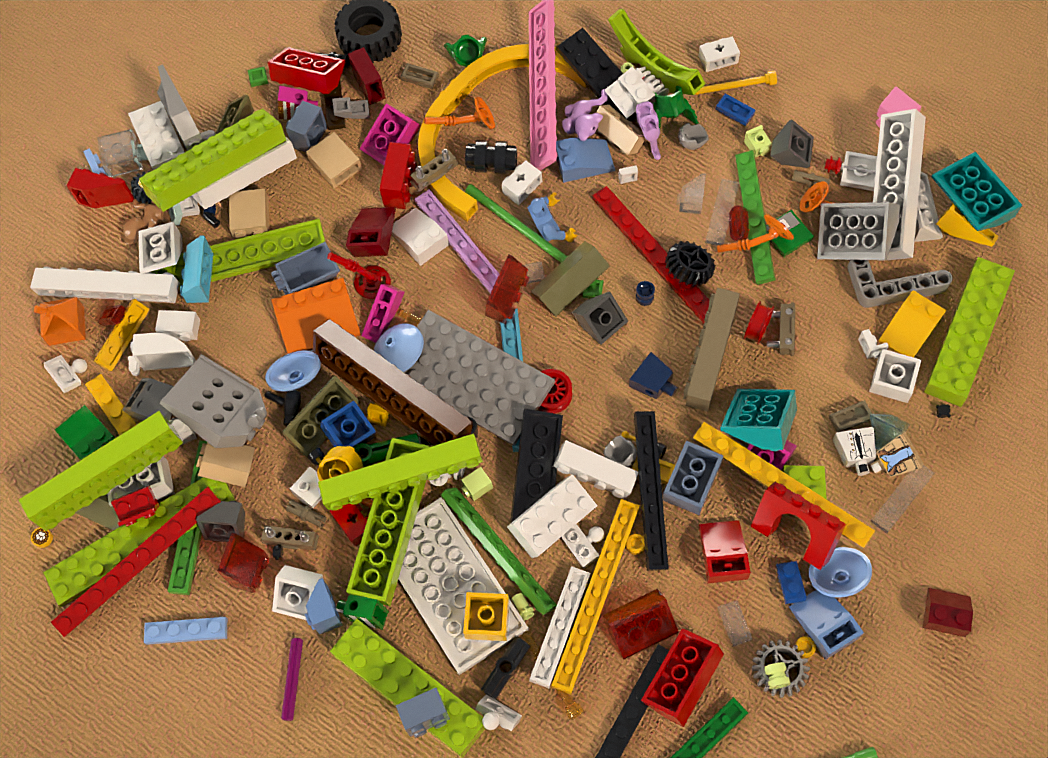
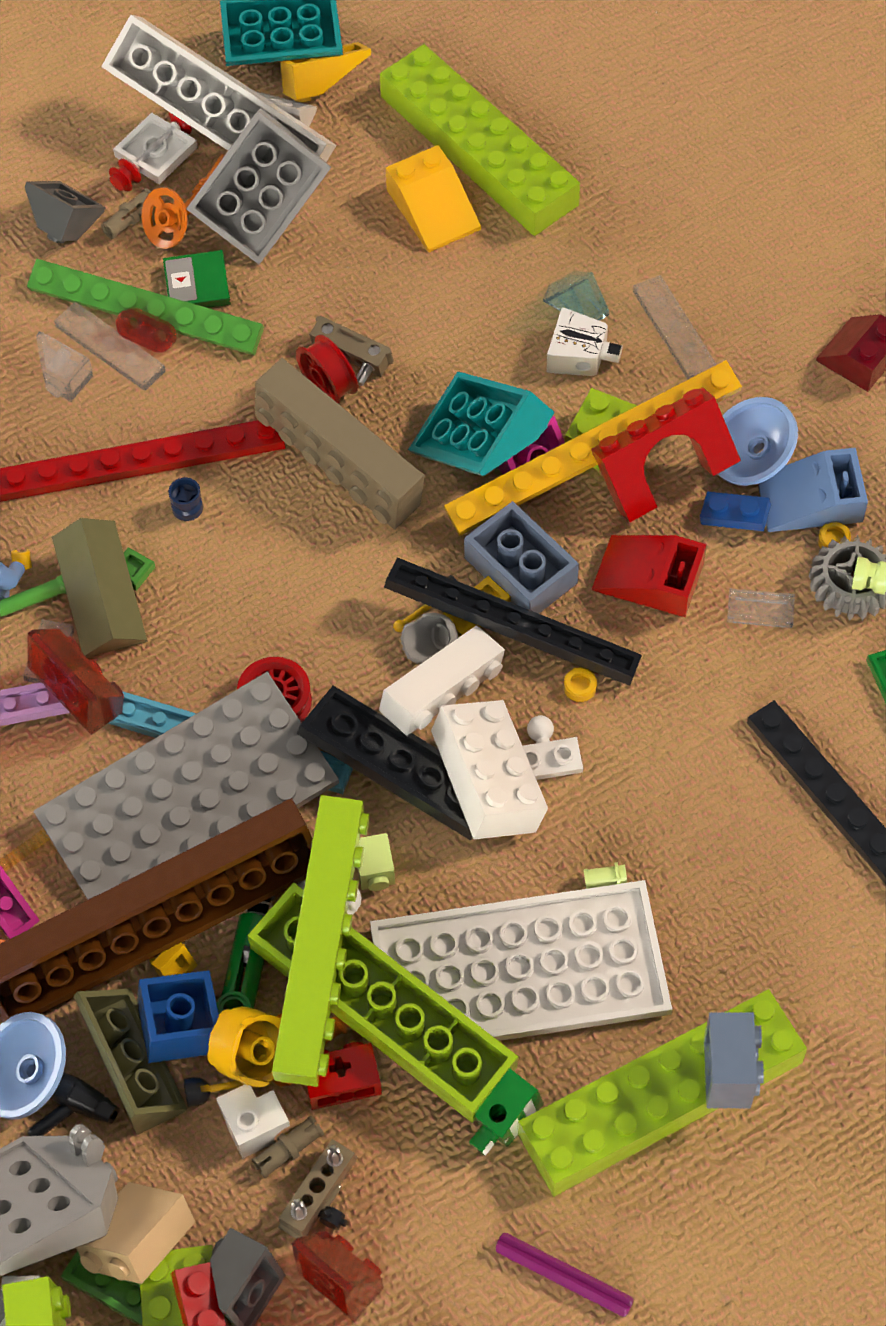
camera: 70 degrees left, 5 degrees down
white slope [272,565,323,620] -> none
medium blue slope [305,578,343,634] -> none
light blue dish [373,323,424,372] -> none
bright green plate [441,487,557,615] -> none
yellow brick [463,592,510,641] -> none
white plate [475,694,522,731] -> none
black piece [481,636,530,700] -> none
clear yellow piece [522,631,584,720] -> none
white plate [529,566,591,688] -> none
yellow plate [551,499,640,695] -> none
dark grey slope [572,292,628,345] -> none
clear red slope [602,589,679,660] -> none
dark blue torso [629,352,678,399] -> none
red slope [641,628,724,727] -> none
black gear [665,241,716,287] -> none
orange dish [717,214,794,253] -> none
yellowish green brick [744,125,772,157] -> none
dark tan plate [829,400,874,432] -> none
light grey beam [847,260,952,308] -> none
white bracket [858,329,889,359] -> none
white brick [869,349,921,403] -> none
torso [871,431,924,477] -> none
bright pink torso [876,87,921,128] -> none
black piece [936,404,951,418] -> none

